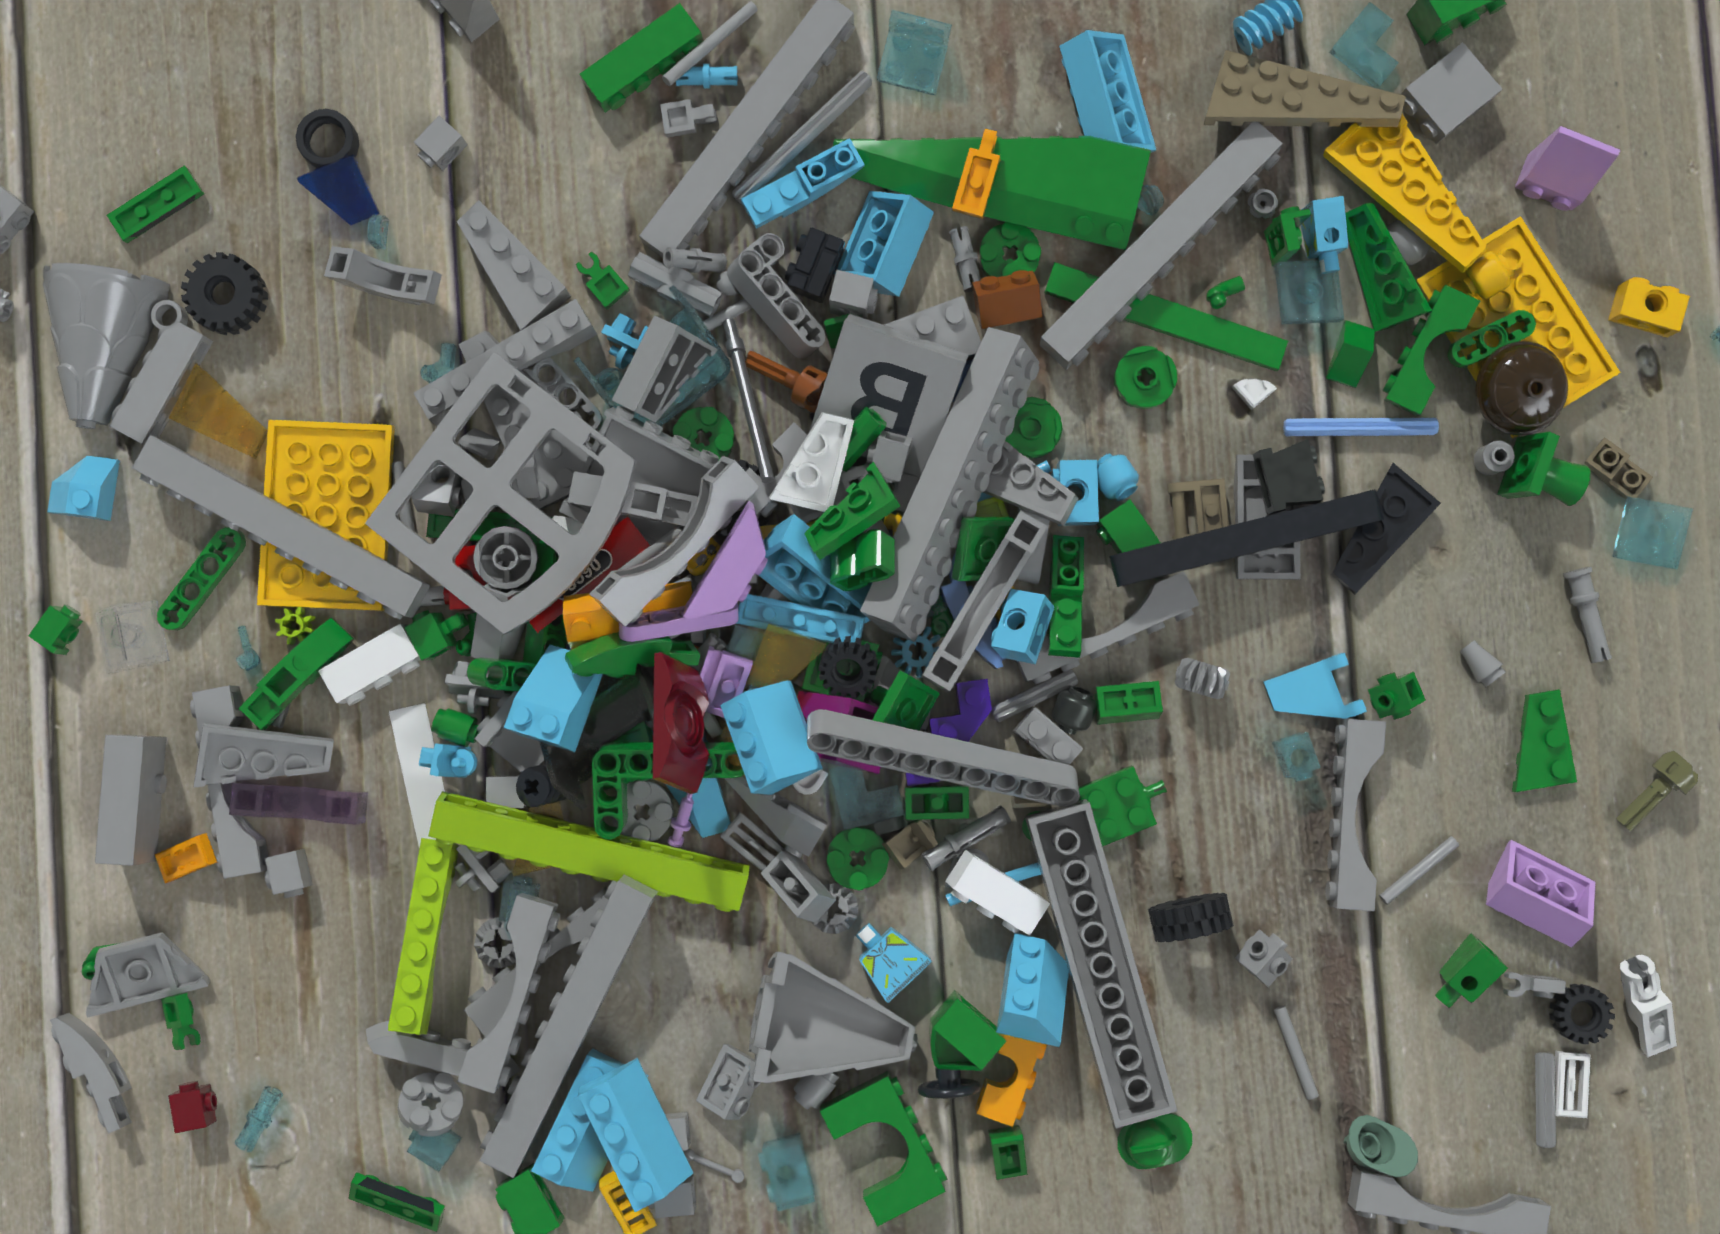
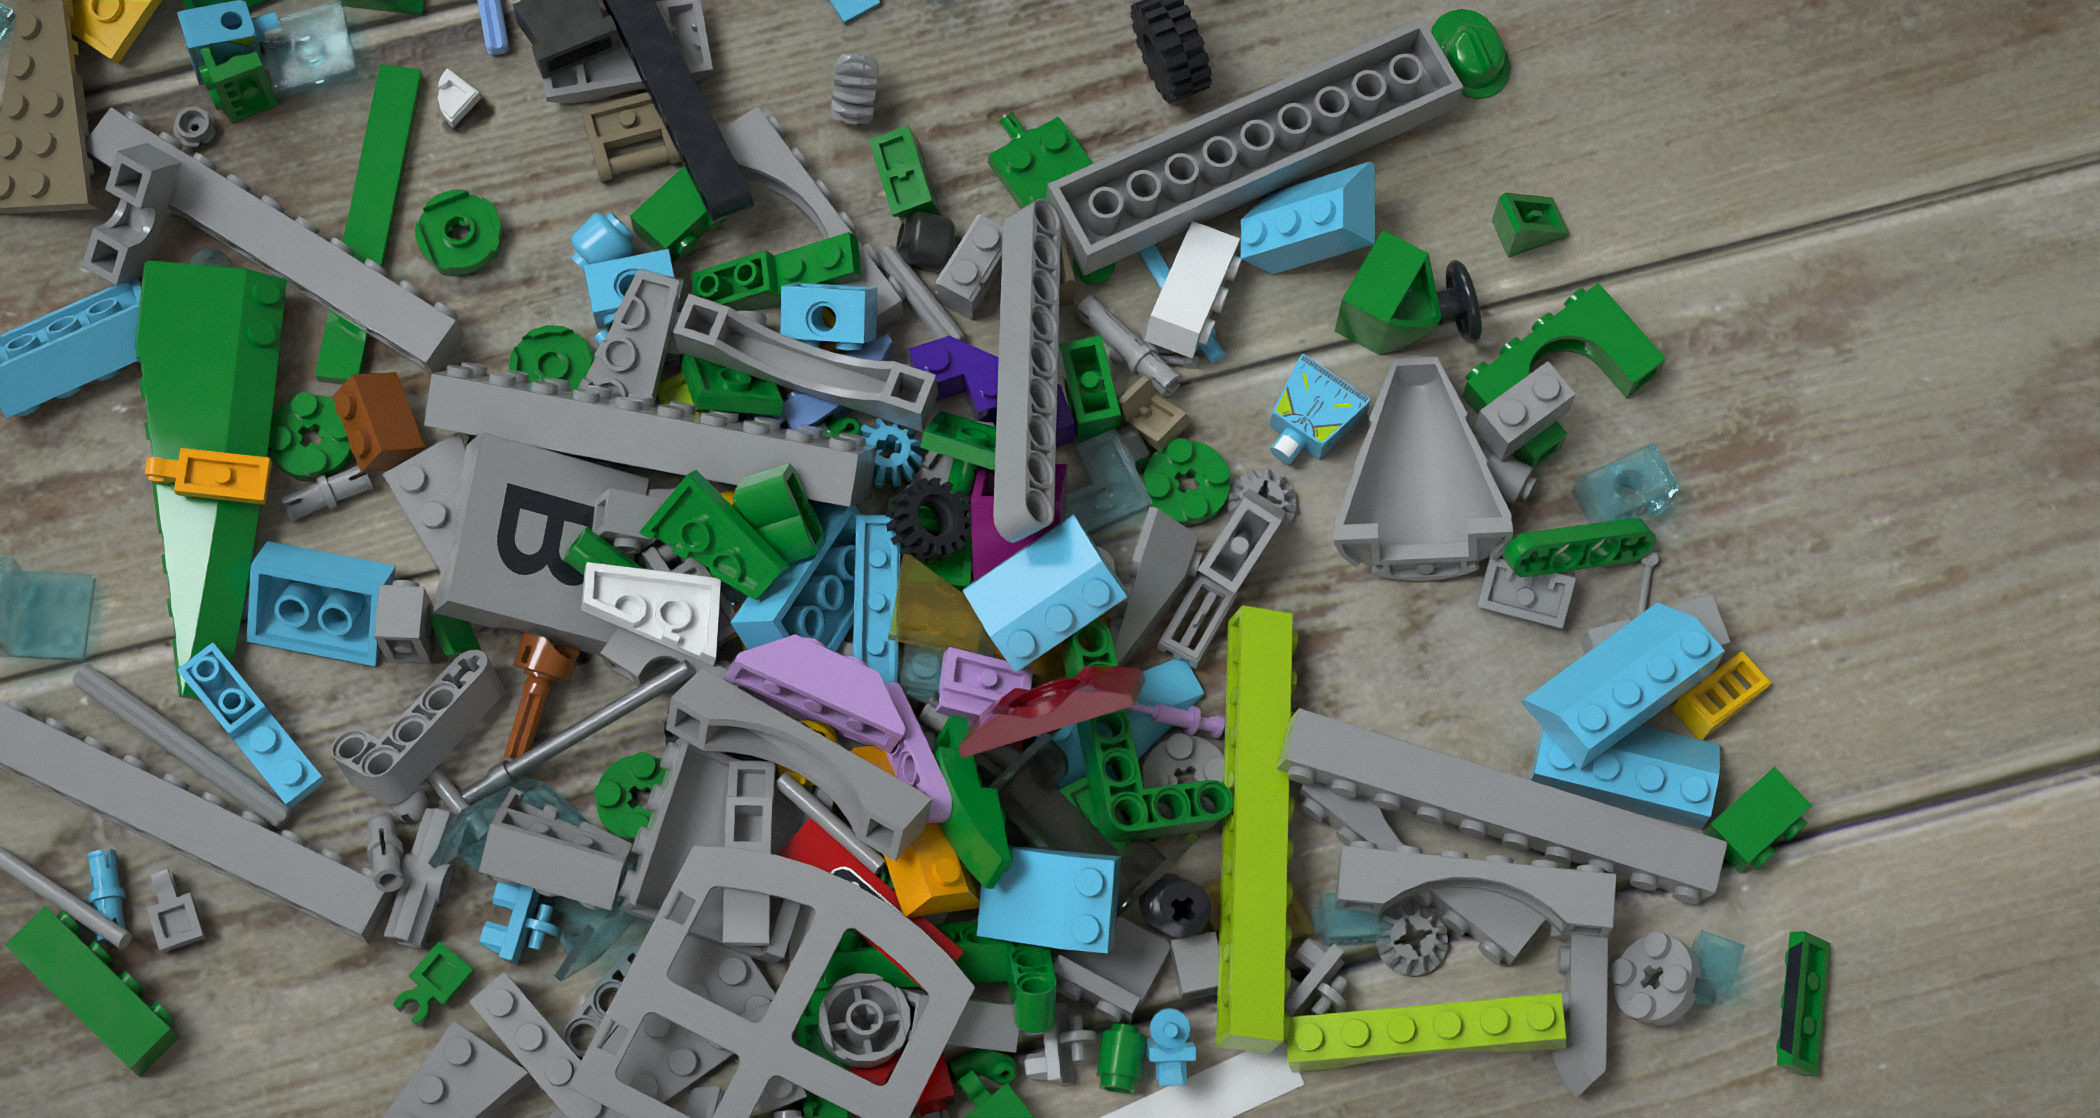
camera: 105 degrees left, 15 degrees down
black brick [784,227,845,303] -> none
light orange arch [975,1035,1047,1127] -> none
green arm [1206,276,1245,309] -> none
none -> light grey arch [82,143,182,285]
none -> light grey brick [1474,361,1576,462]
none -> green beam [1503,518,1656,577]

